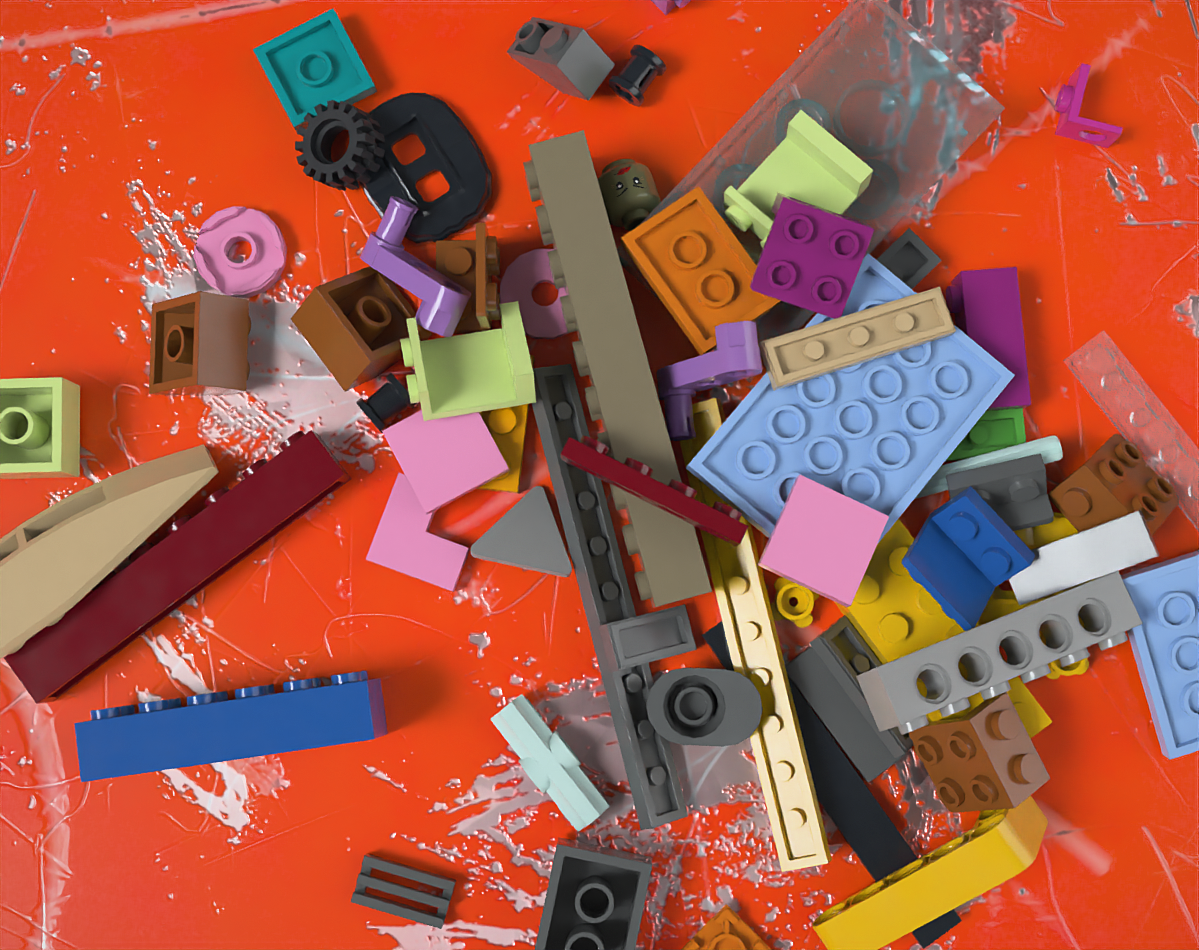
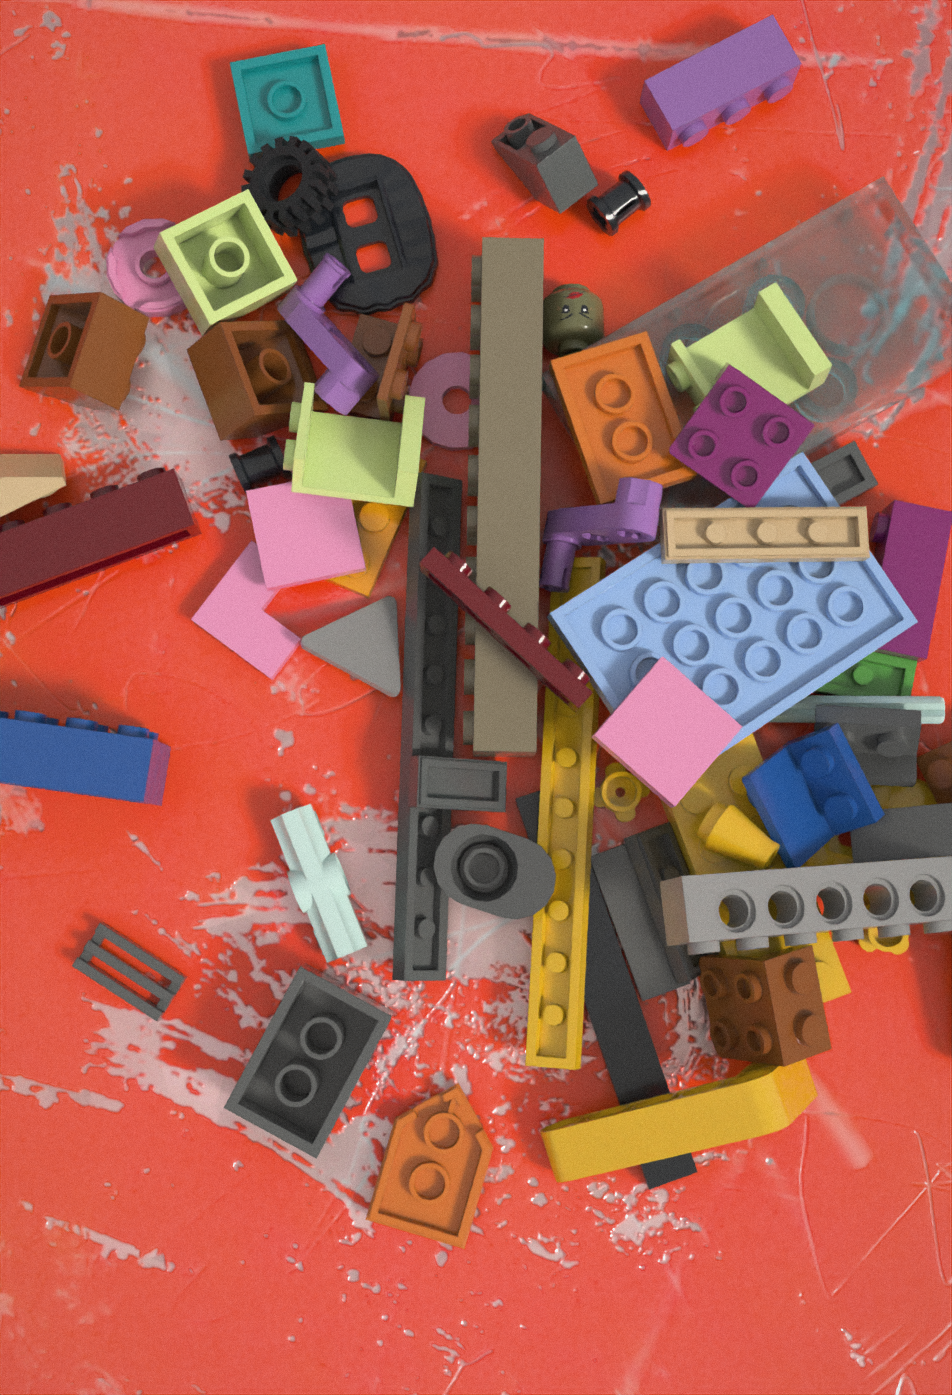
camera: 10 degrees right, 0 degrees up
none -> yellowish green brick [153,189,298,336]
none -> yellow cone [697,801,780,870]

